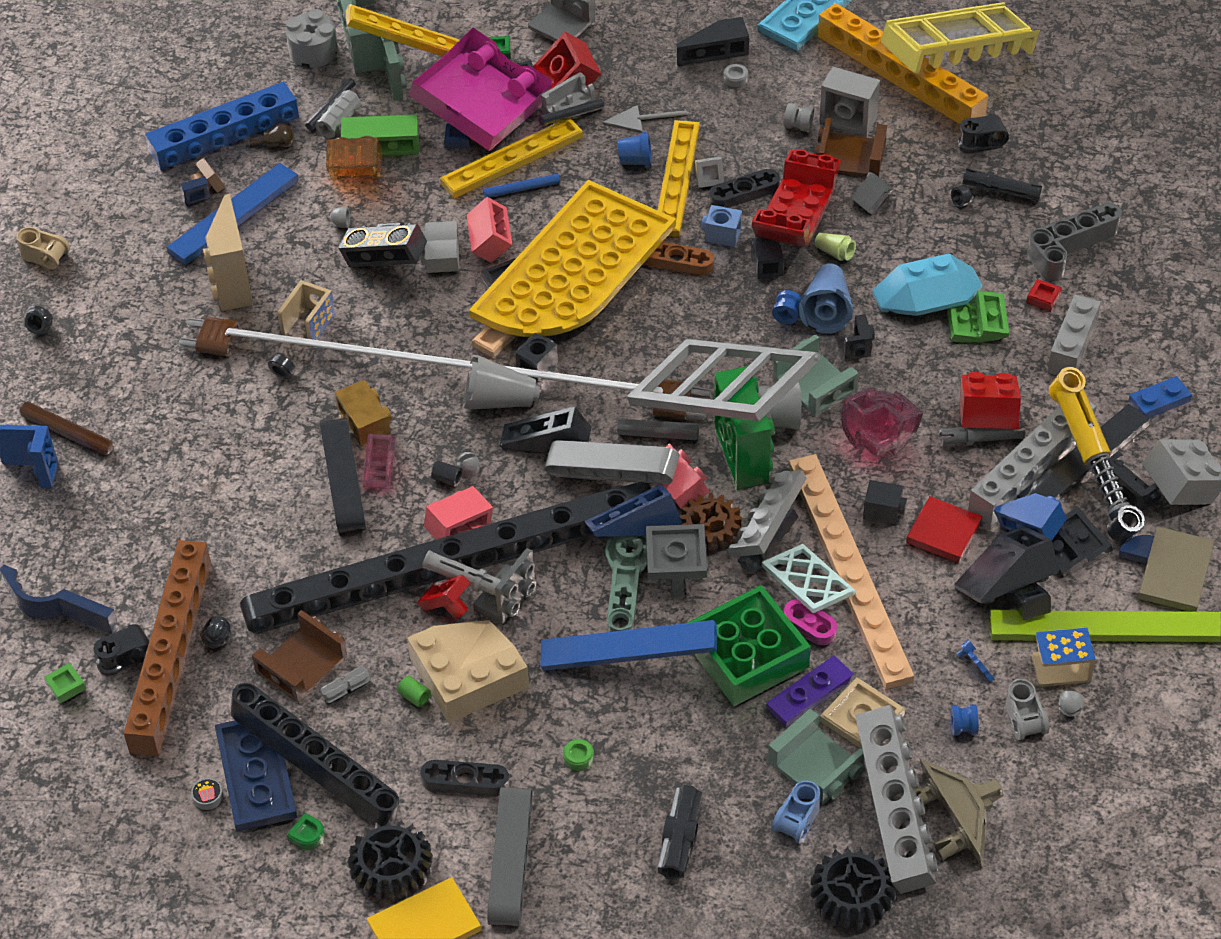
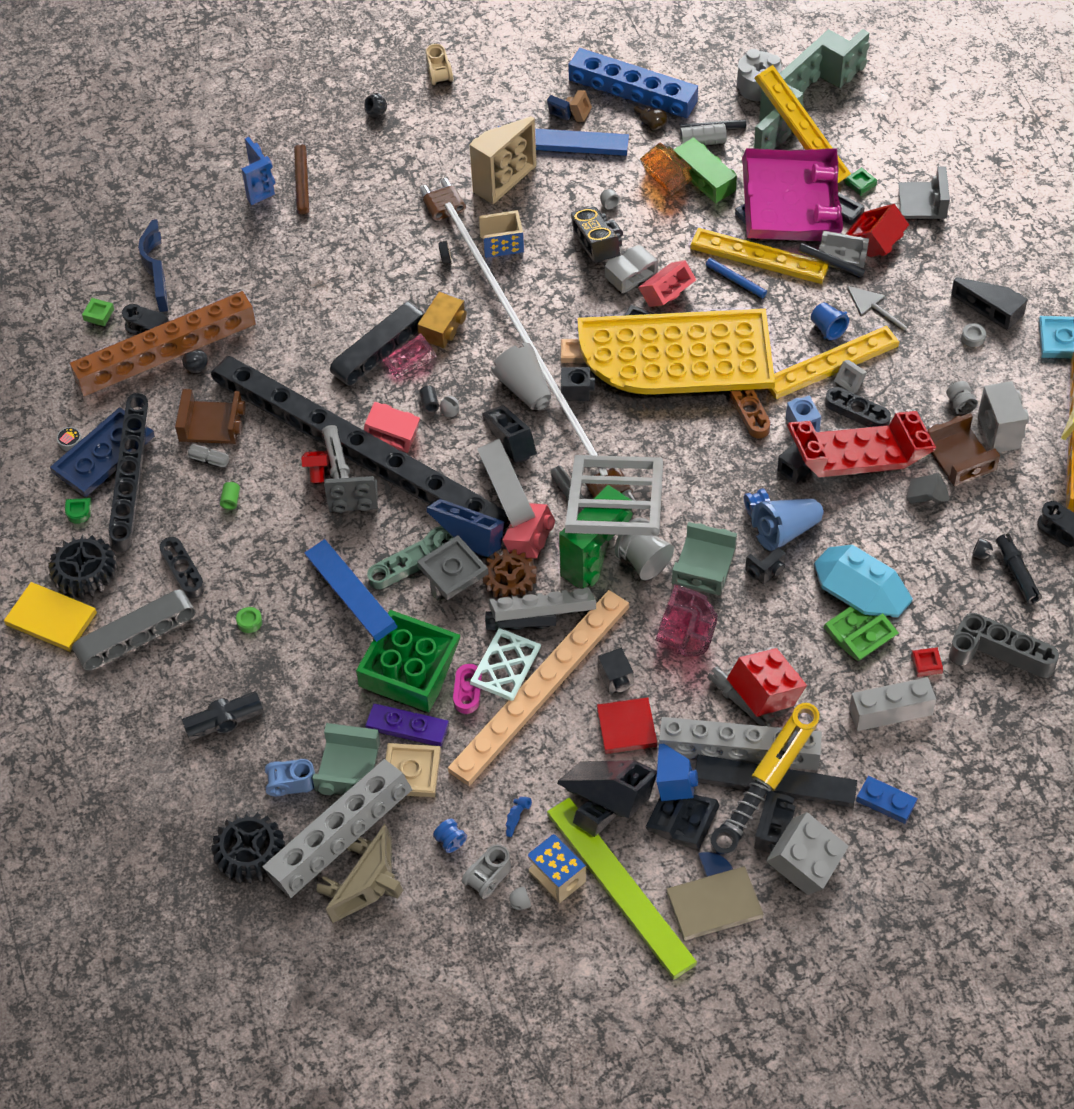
camera: 55 degrees right, 5 degrees up
tan slope [407,620,529,723] -> none
yellowish green cone [815,232,856,261] -> none

